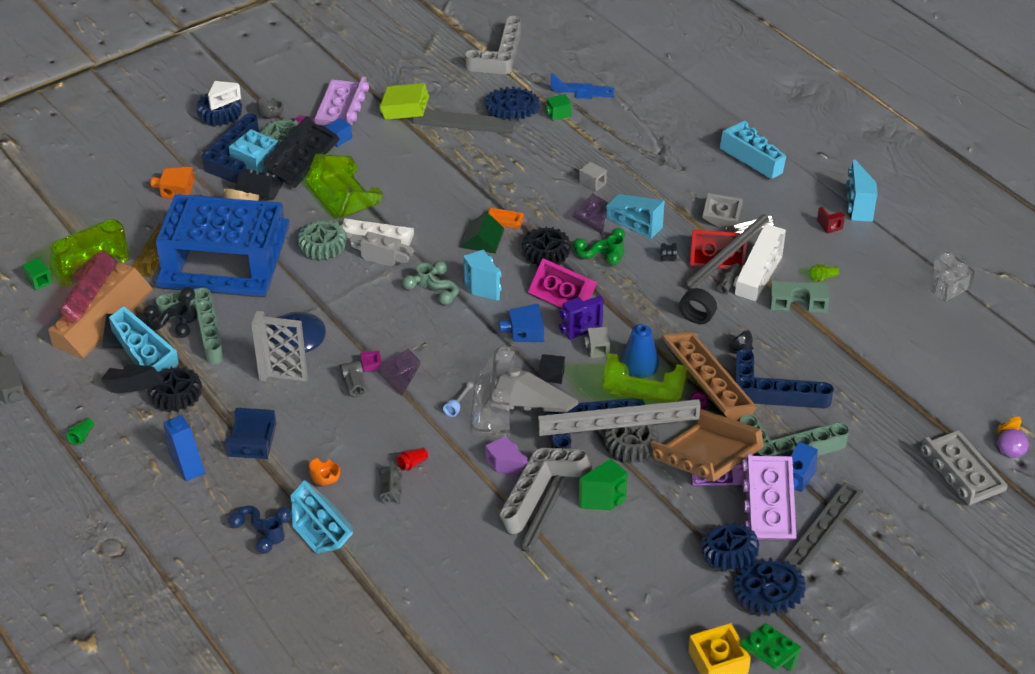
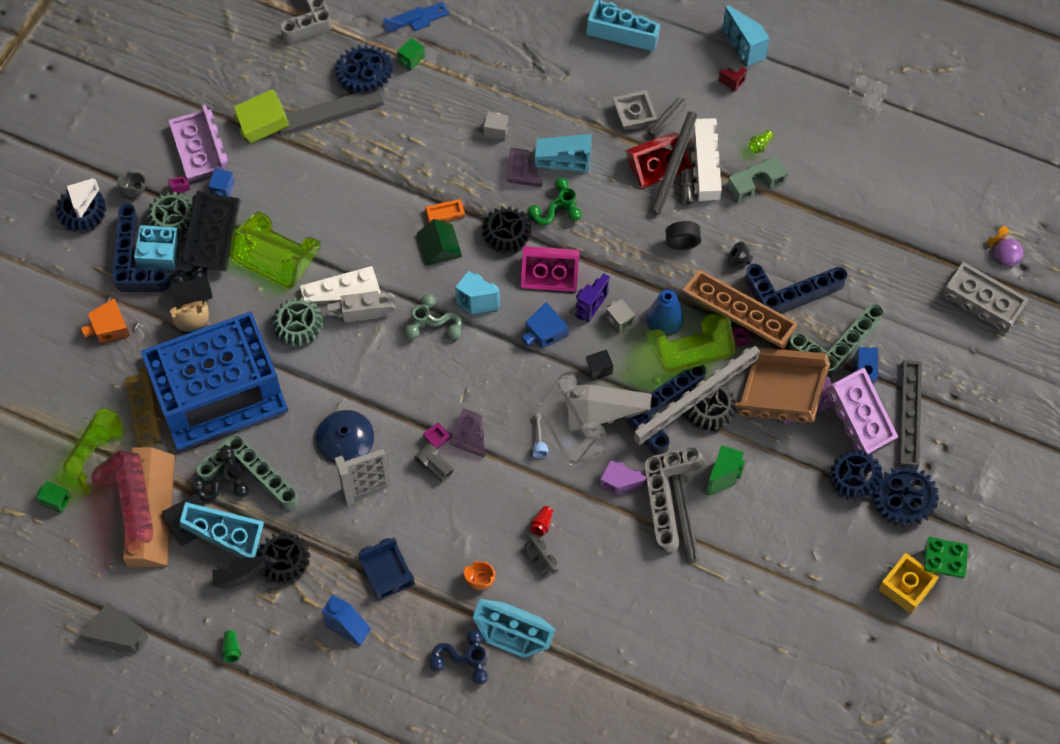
camera: 30 degrees left, 20 degrees up
black wheel [661,243,677,261] -> none

